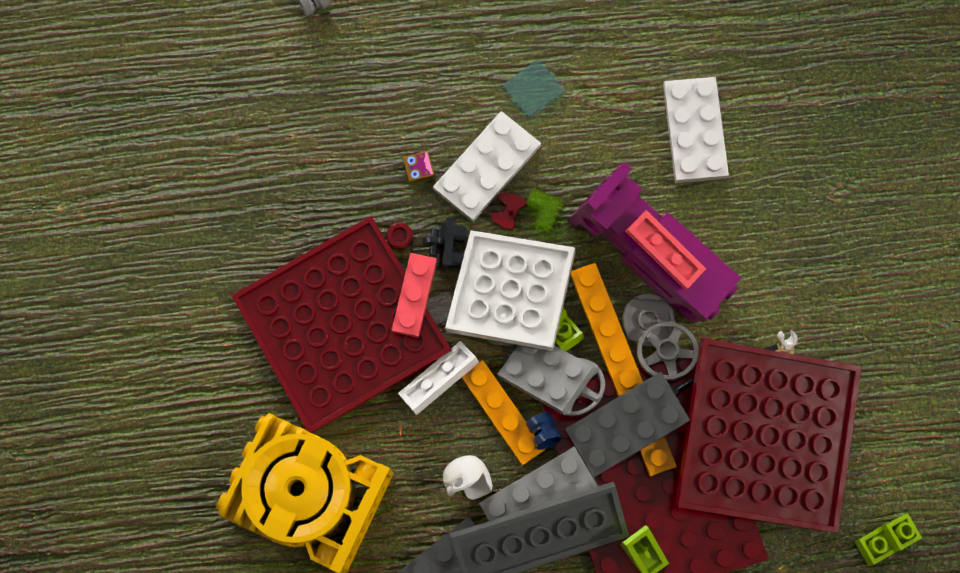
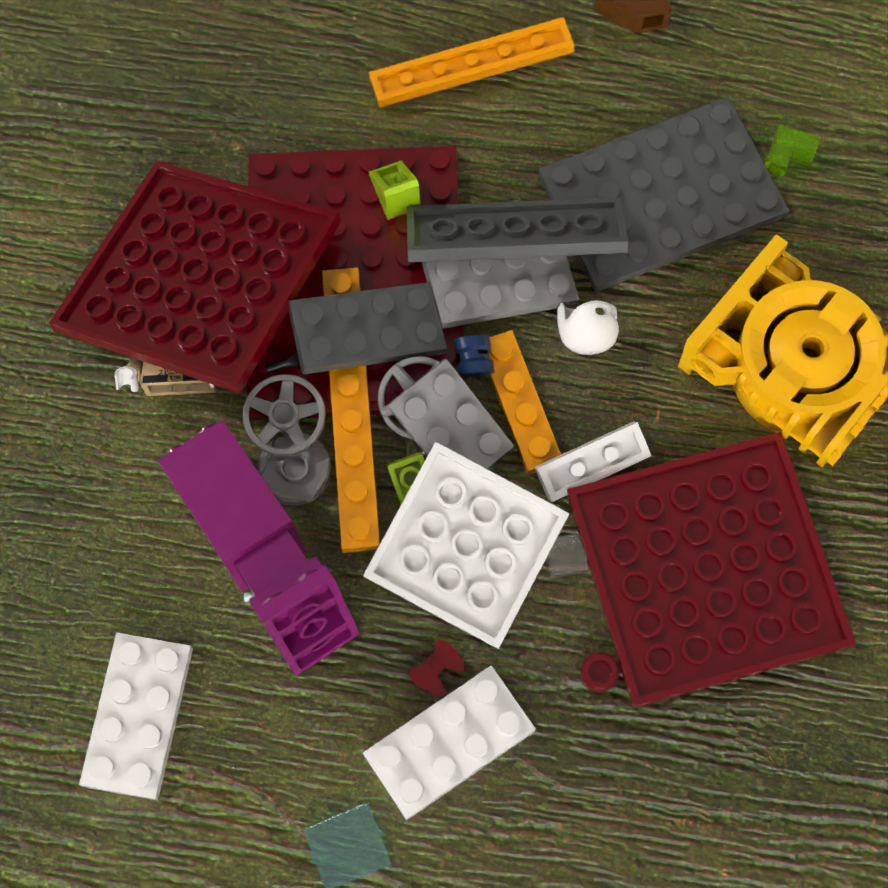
camera: 165 degrees left, 5 degrees down
coral plate [392,253,437,338] -> none
tile [403,151,435,184] -> none
black hips [422,218,467,271] -> none
clear neon green piece [526,187,564,234] -> none
coral plate [625,210,706,290] -> none
lime slope [854,513,922,566] -> none

